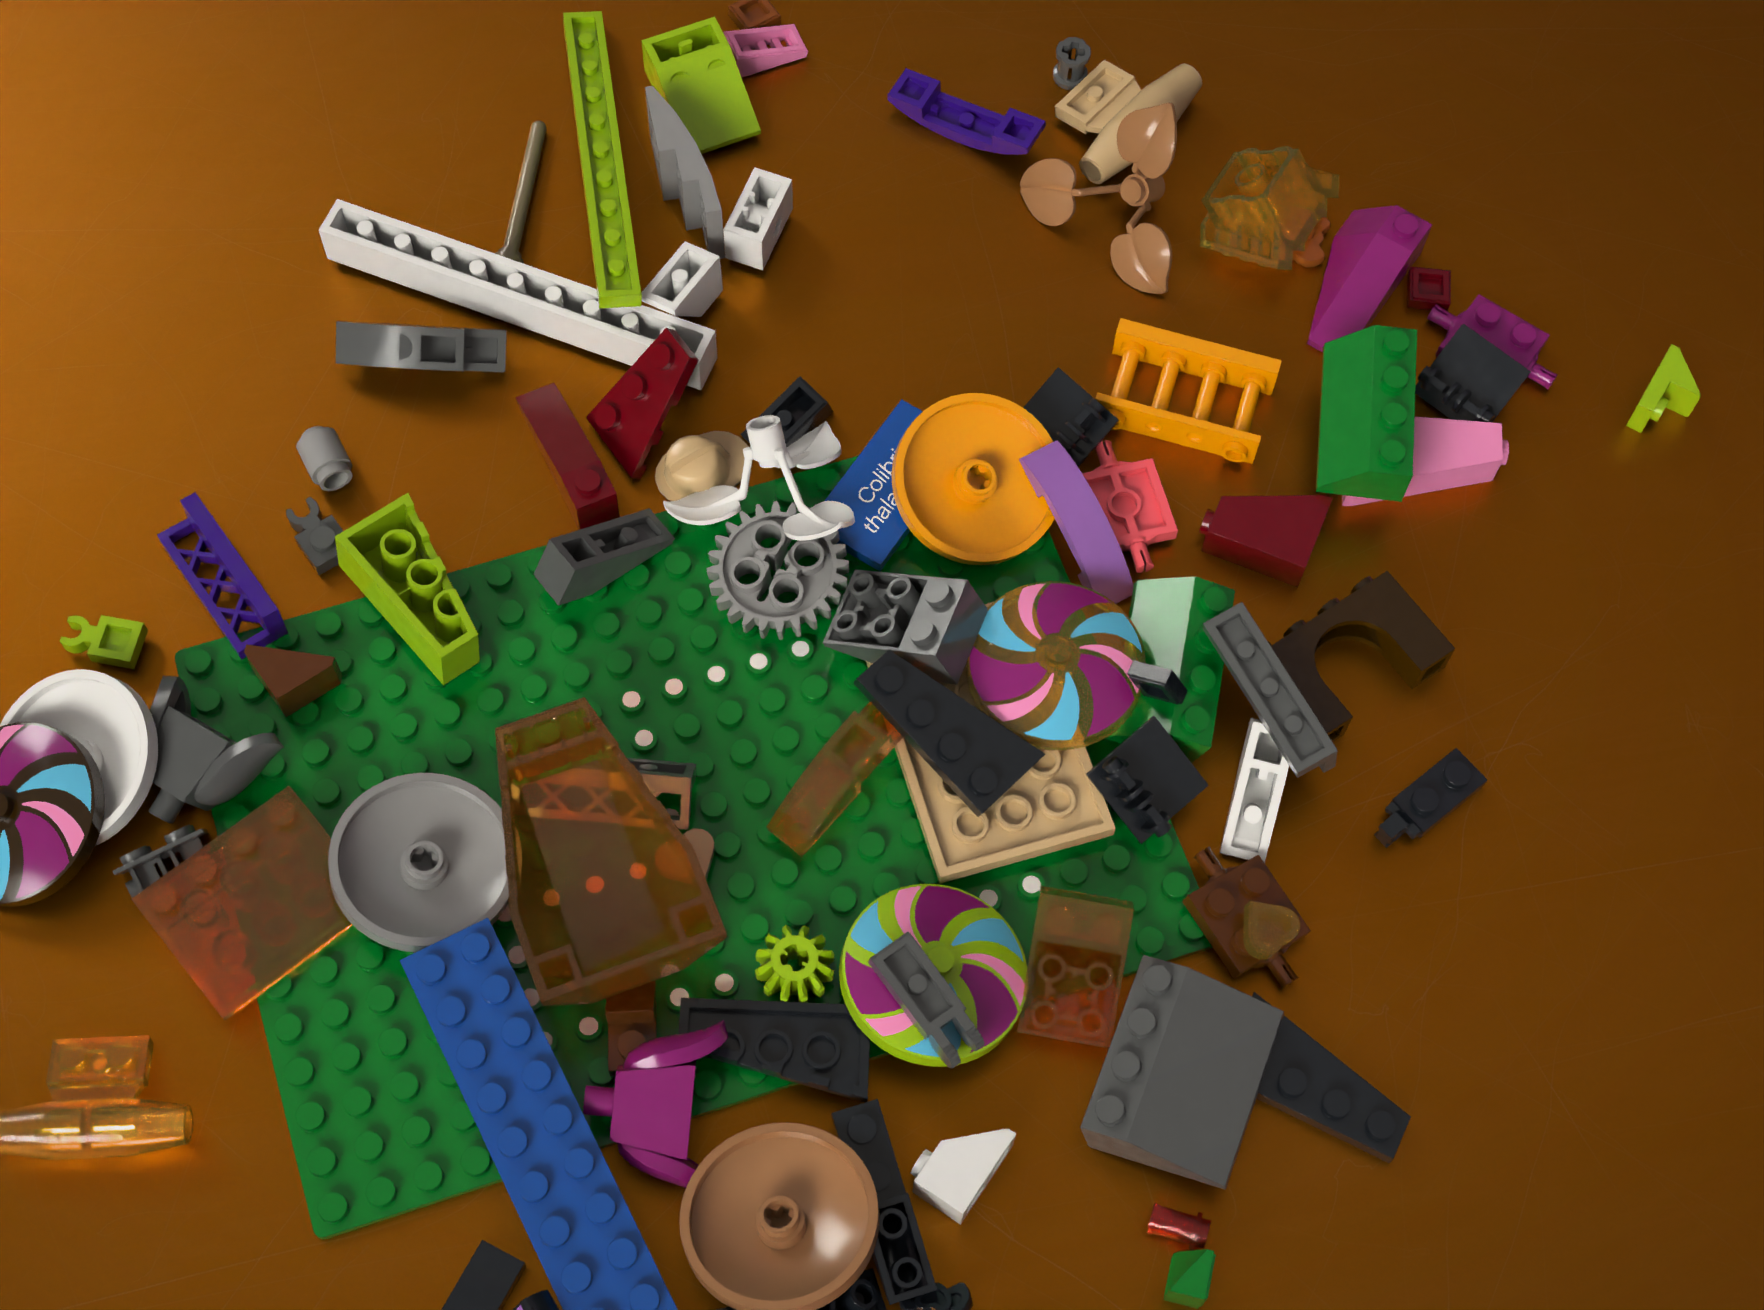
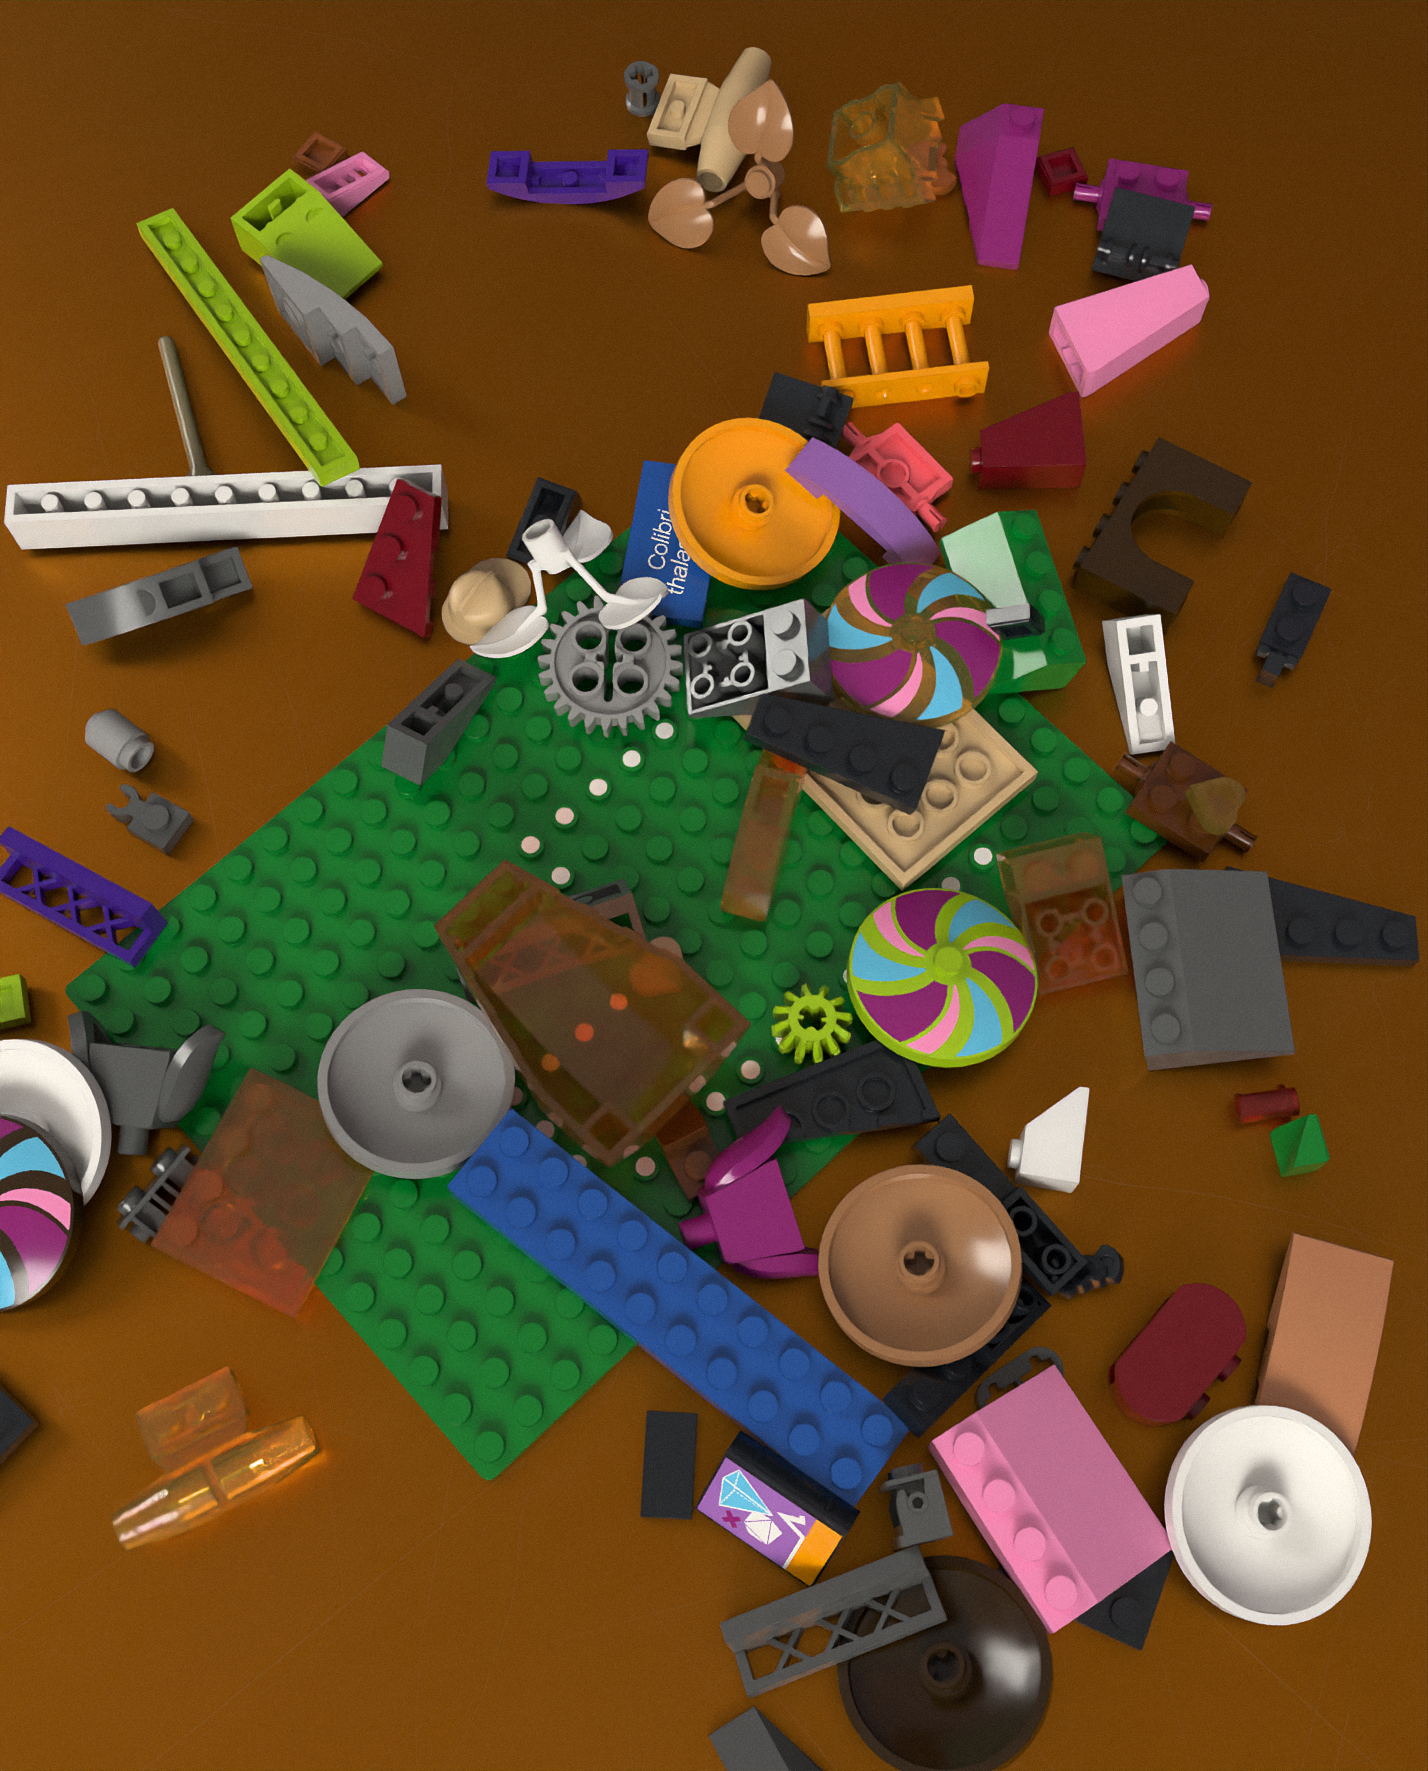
camera: 20 degrees left, 5 degrees up
reddish brown slope [244,644,342,717] -> none
lime wedge [335,493,480,685] -> none
dark red slope [515,383,620,530] -> none
white slope [641,241,723,317] -> none
white brick [723,167,793,270] -> none
dark grey hinge [868,932,985,1069] -> none
black hinge [1086,716,1208,844] -> none
dark grey fence [1203,602,1338,778] -> none
green slope [1316,325,1417,502] -> none
lime slope [1626,344,1701,433] -> none

